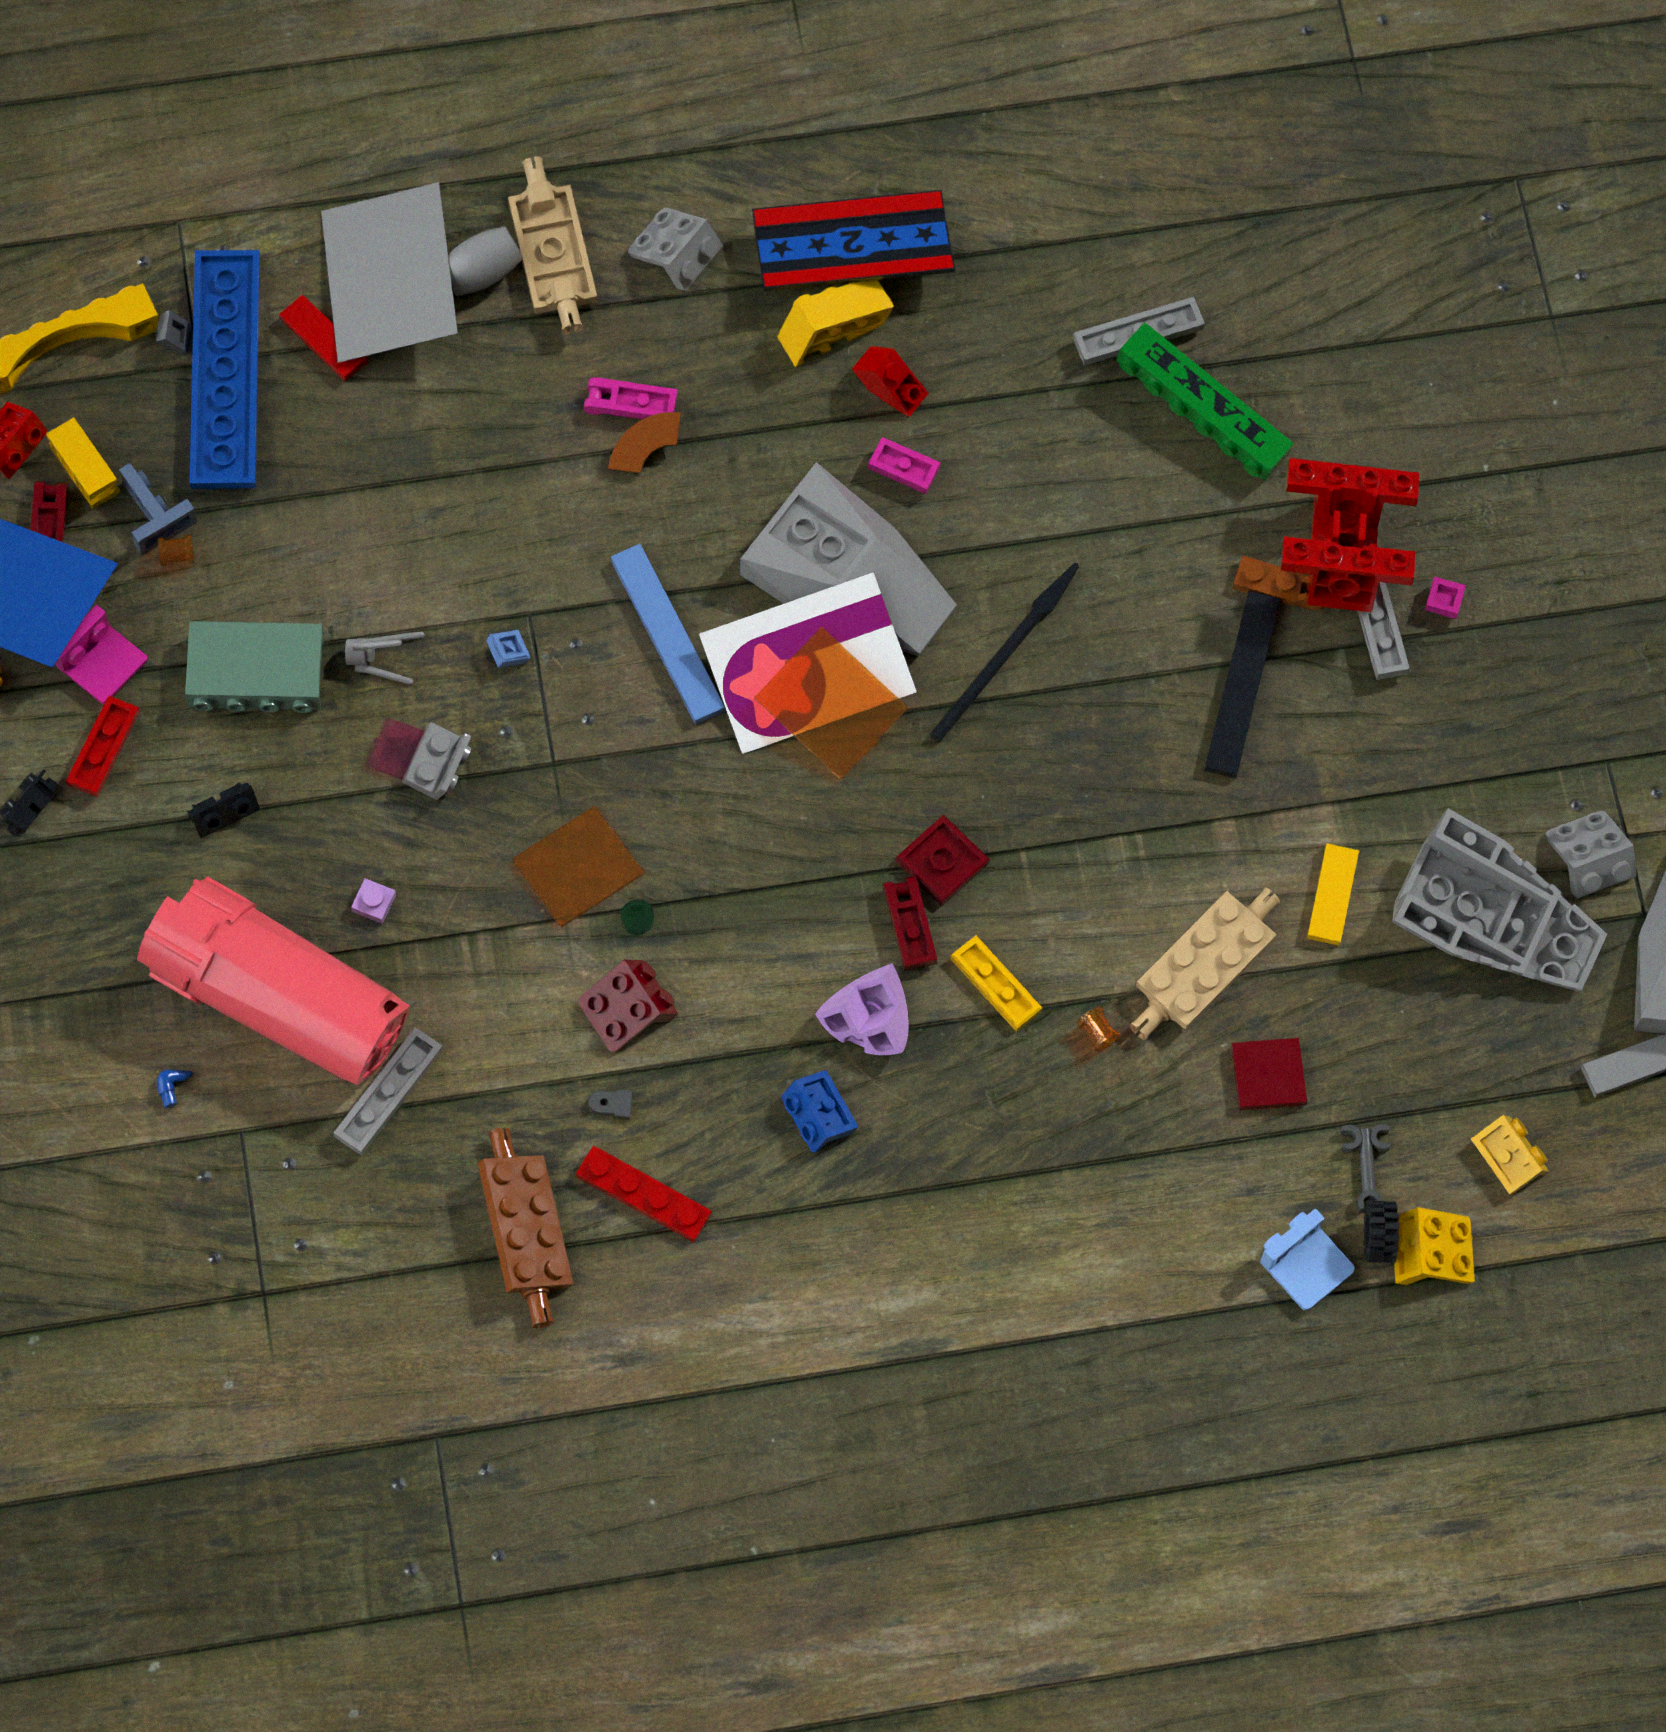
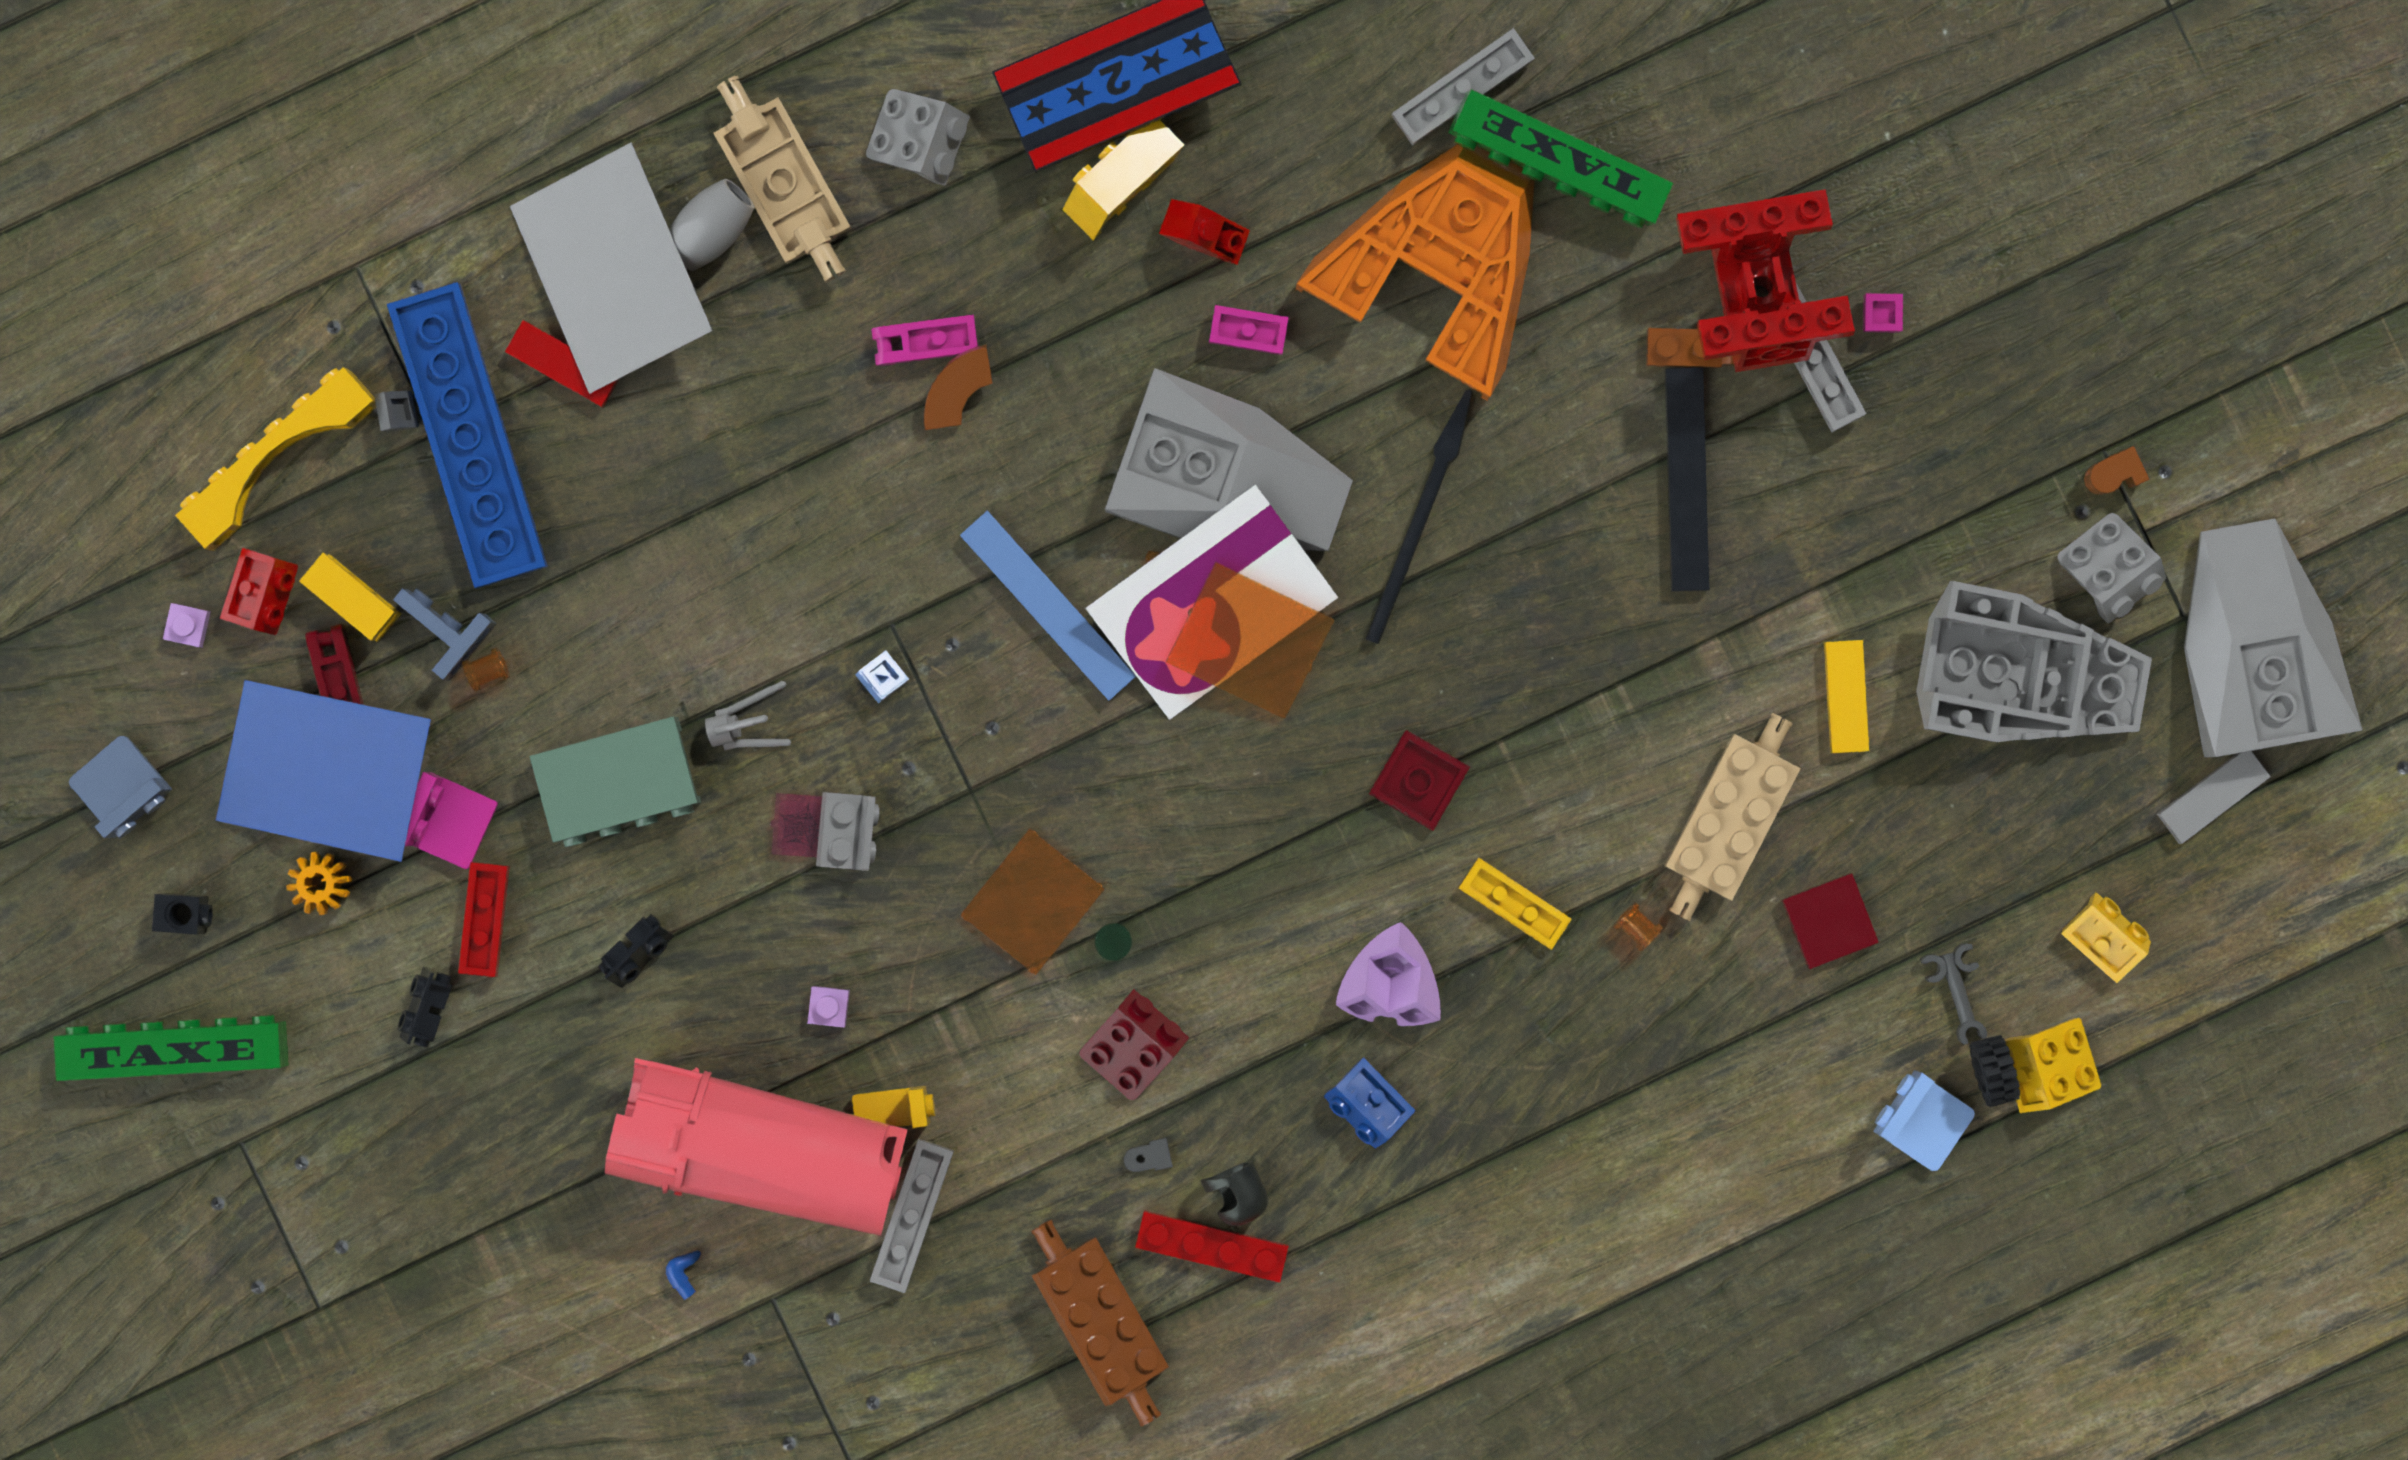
camera: 15 degrees left, 20 degrees up
dark red plate [882,876,938,971] -> none
none -> yellow bracket [852,1086,935,1128]
none -> pearl dark grey helmet [1200,1161,1268,1226]
none -> orange piece [1296,145,1534,401]
none -> dark orange leg [2084,446,2150,495]

